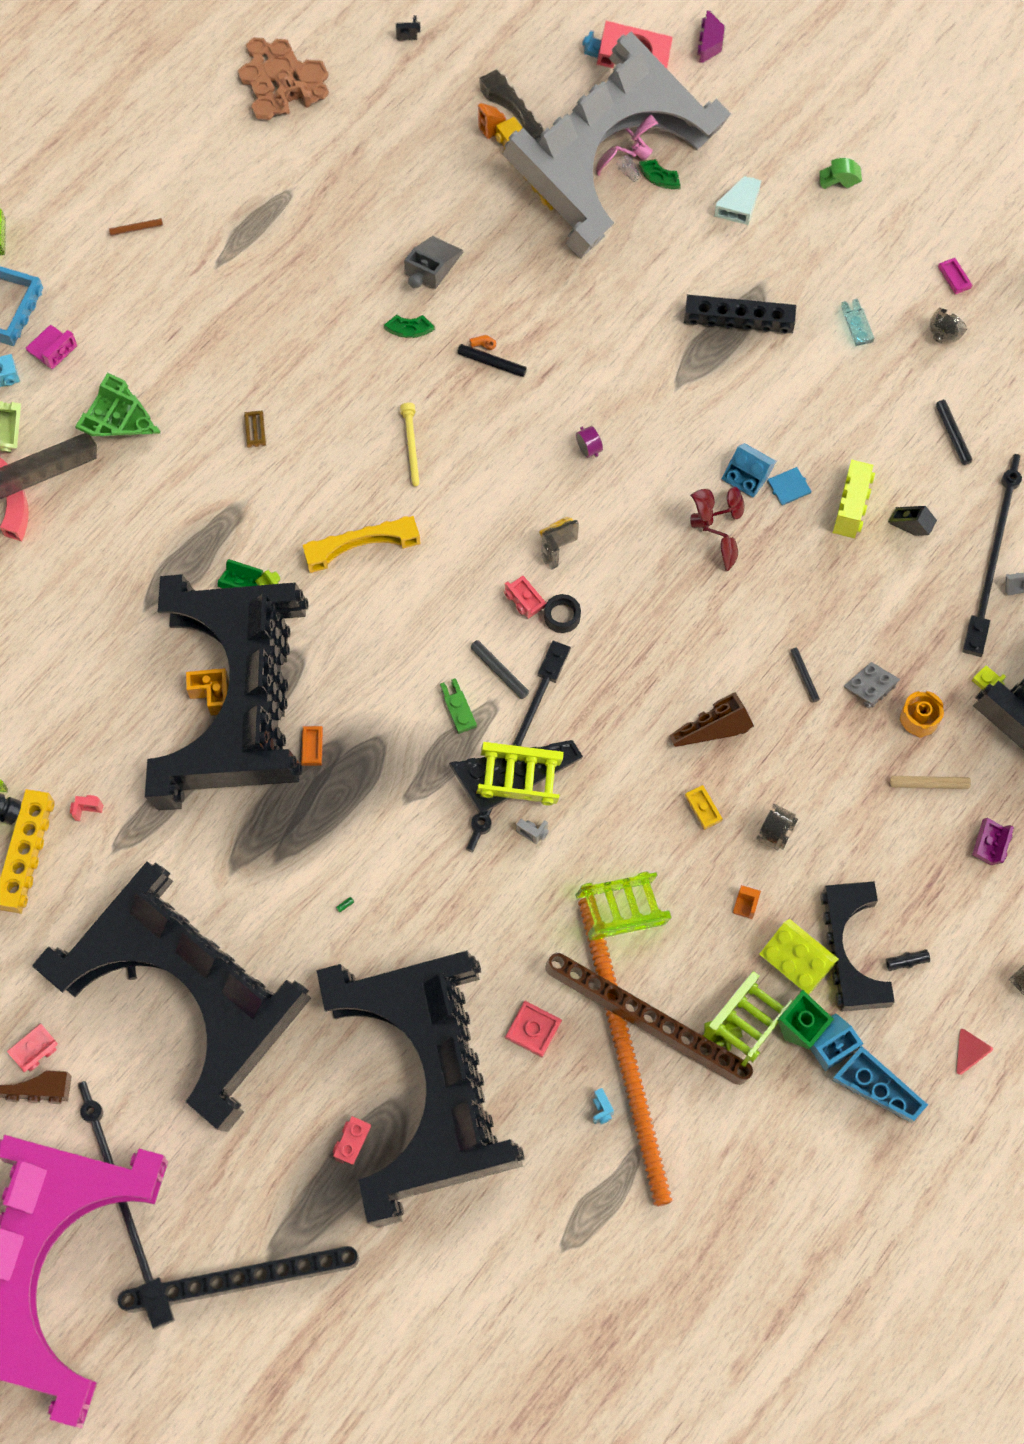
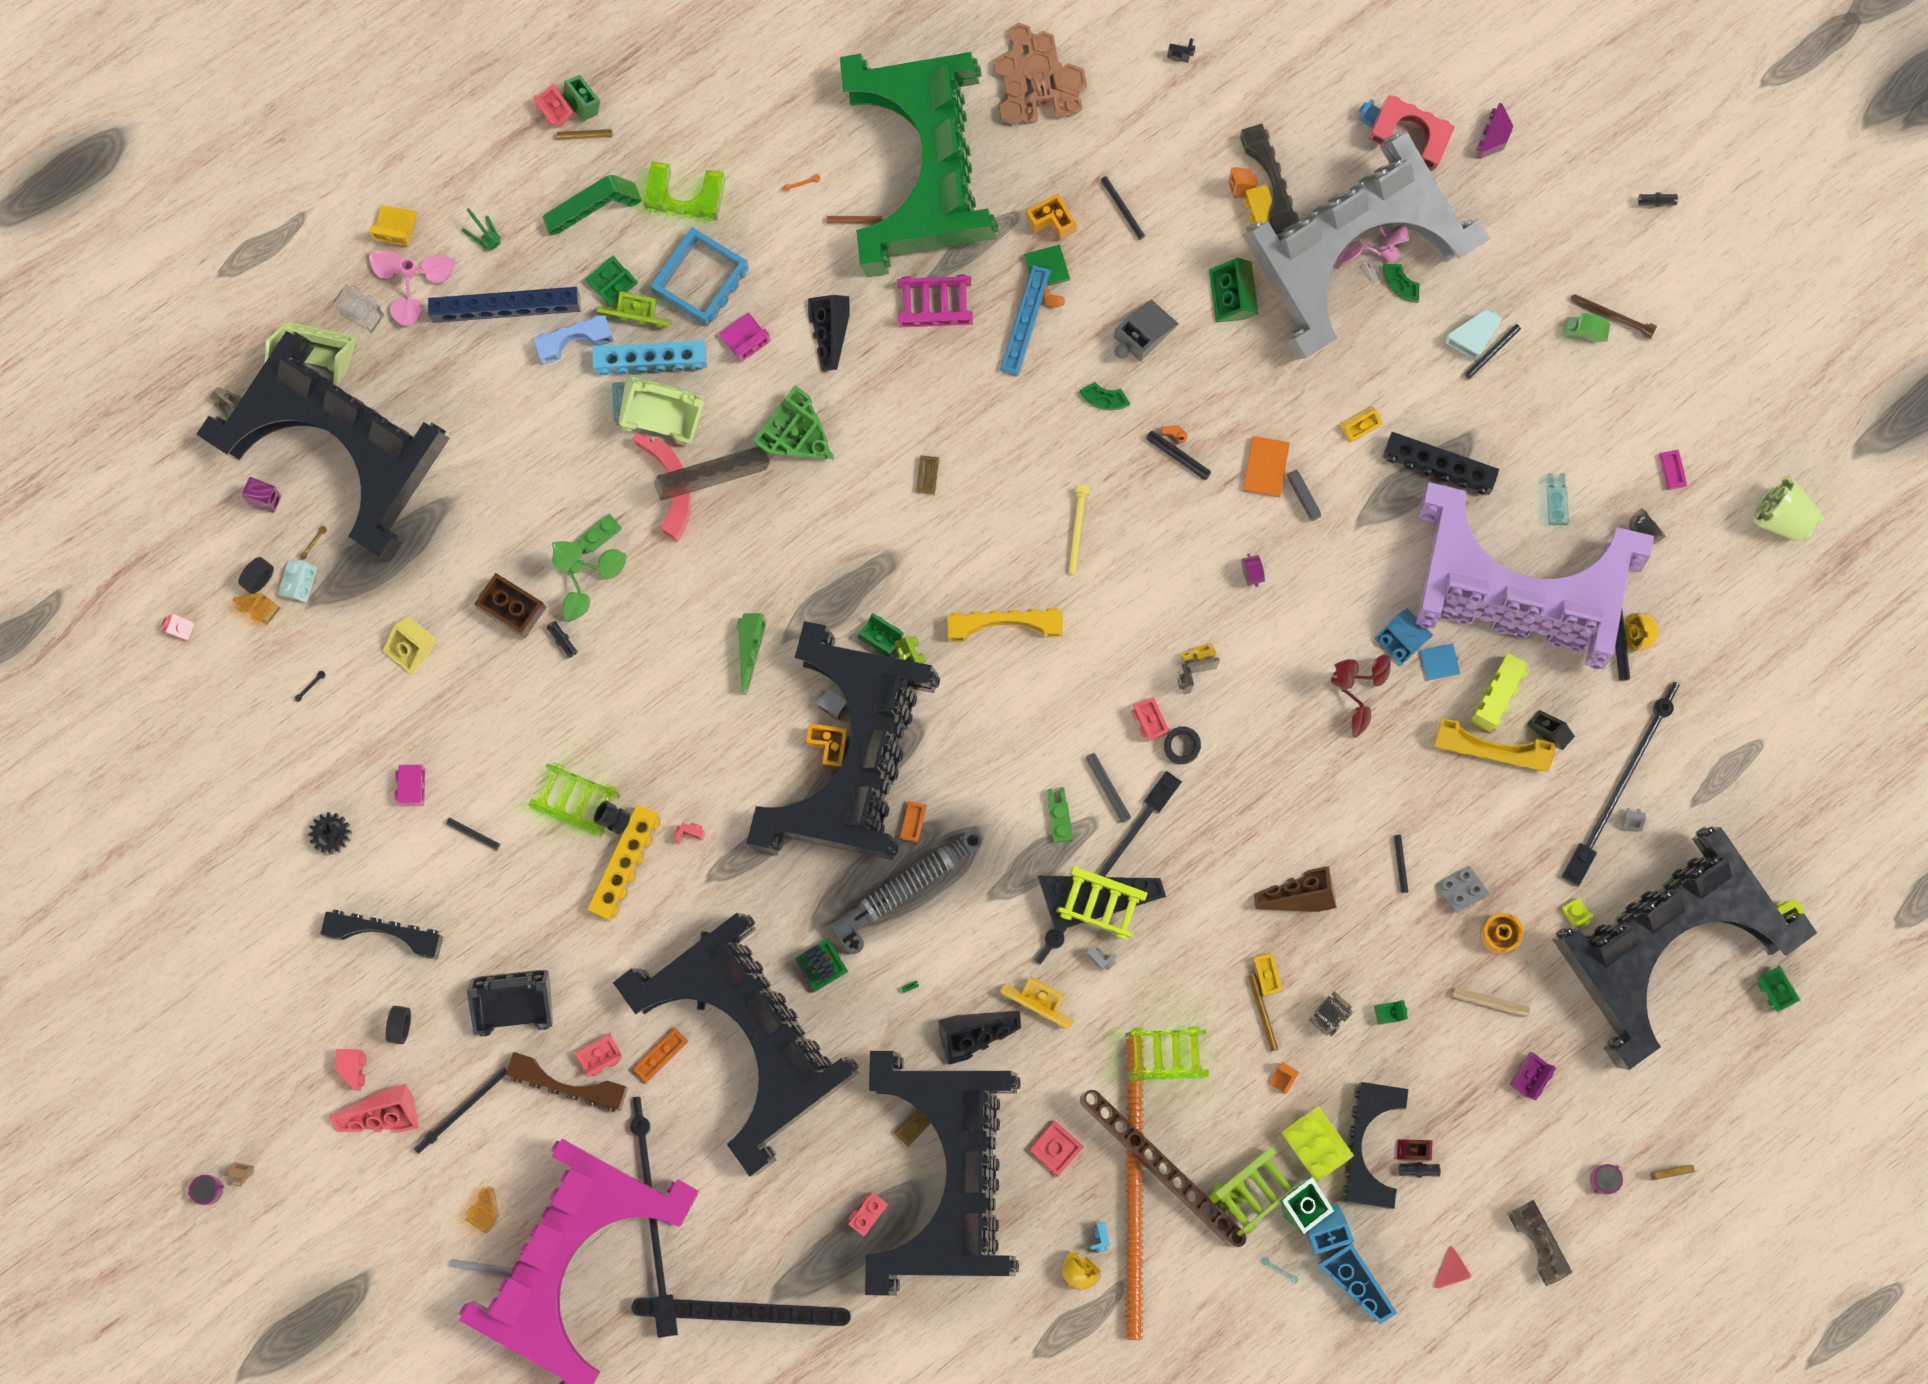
camera: 15 degrees right, 10 degrees up
none -> orange tile [632,1027,689,1084]
none -> bright green wedge [736,613,767,695]
none -> orange hinge [783,174,820,191]
none -> green plate [795,938,848,992]
none -> black wedge [808,295,850,371]
none -> light grey brick [817,689,848,720]
none -> dark grey piece [830,831,982,954]
none -> green arch [840,52,999,277]
none -> pearl gold tile [894,1109,931,1147]
none -> dark pink fence [897,274,973,328]
none -> black wedge [938,1010,1021,1065]
none -> dark azure tile [1000,265,1051,376]
none -> yellow bracket [1000,976,1074,1029]
none -> green tile [1024,244,1070,286]
none -> light orange brick [1026,193,1076,240]
none -> orange arm [1043,287,1065,308]
none -> yellow cylinder [1061,1250,1102,1290]
none -> black bar [1101,176,1145,240]
none -> green slope [1209,257,1258,323]
none -> orange tile [1243,436,1290,497]
none -> pearl gold bar [1248,974,1278,1052]
none -> clear light blue hinge [1261,1257,1298,1283]
none -> dark grey beam [1287,469,1321,521]
none -> yellow slope [1339,406,1383,442]
none -> green bracket [1374,1000,1408,1025]
none -> dark red slope [1397,1139,1433,1162]
none -> lavender arch [1415,482,1654,670]
none -> yellow arch [1434,718,1555,772]
none -> black bar [1464,324,1521,379]
none -> reddish brown piece [1571,294,1657,340]
none -> yellow cylinder [1624,613,1660,651]
none -> black pin [1638,192,1678,207]

